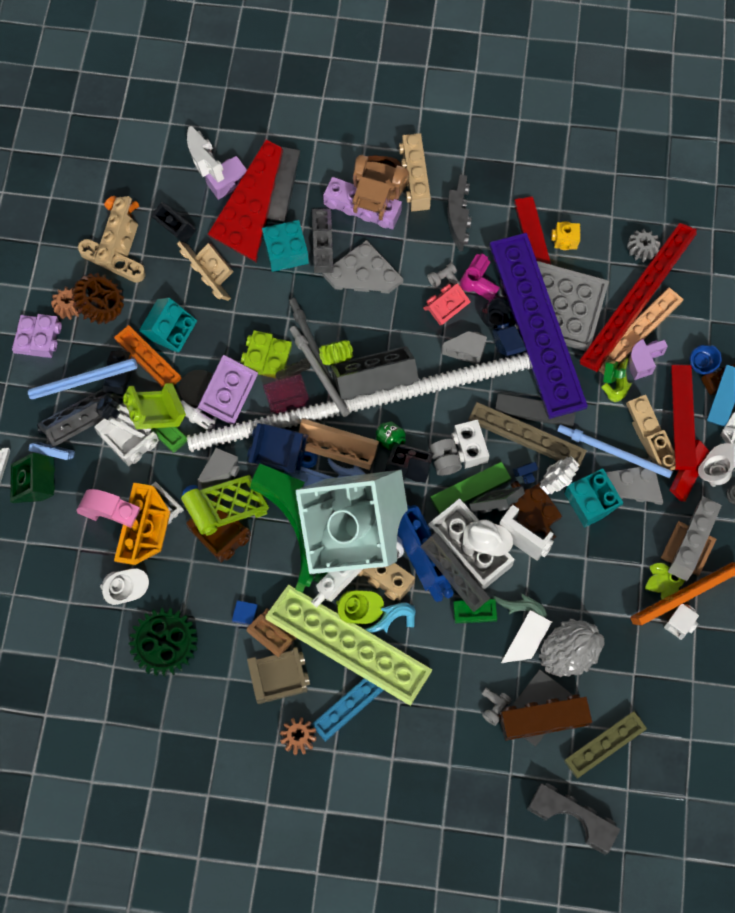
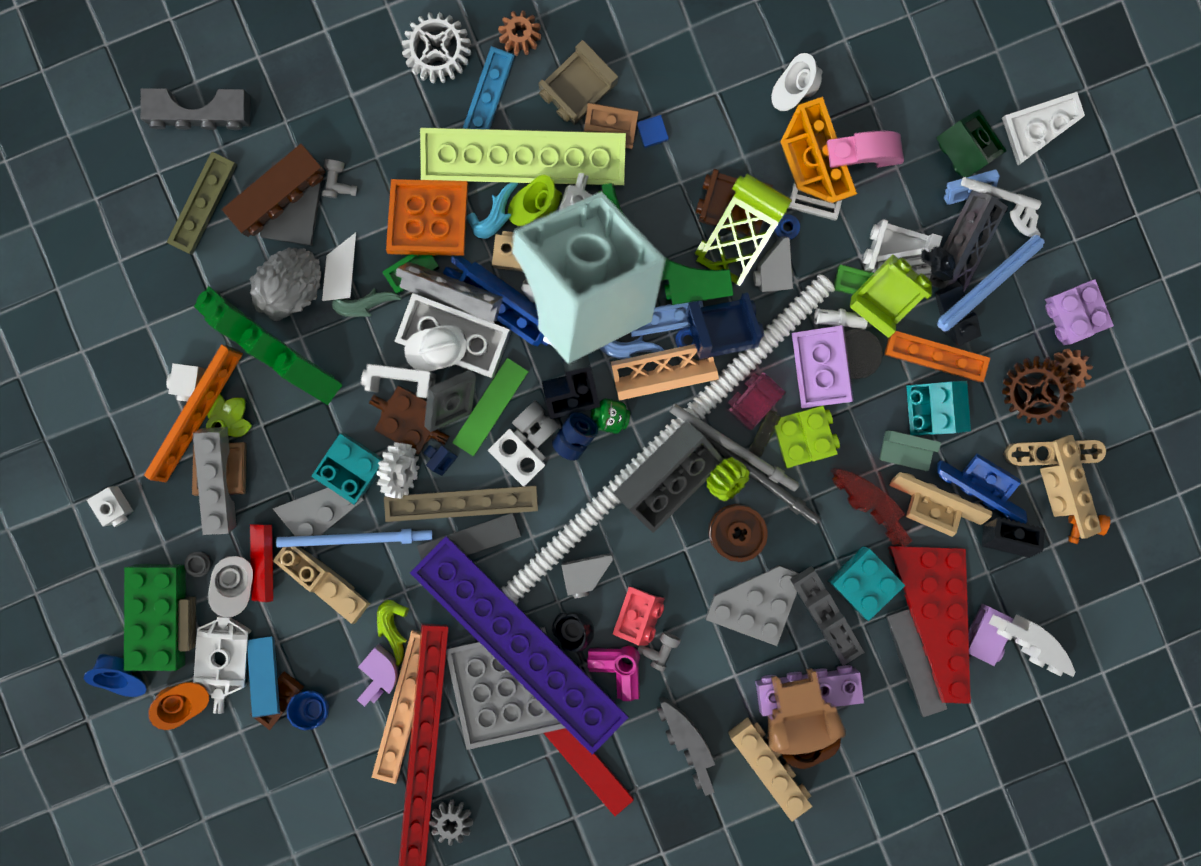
camera: 155 degrees right, 20 degrees up
dark green gear [128,608,198,677] -> none
dark blue slope [492,323,526,356] -> none
yellow brick [551,221,580,250] -> none
green tile [603,360,626,383] -> none
red tile [671,365,697,470] -> none
none -> green arch [194,286,343,405]
none -> orange plate [386,179,468,256]
none -> white gear [402,12,471,83]
none -> dark blue wheel [552,412,598,461]
none -> reddish brown wheel [708,504,768,562]
none -> clear red slope [831,468,912,547]
none -> sand green panel [879,431,941,471]
none -> blue bracket [938,453,1028,524]
none -> white piece [961,177,1041,237]

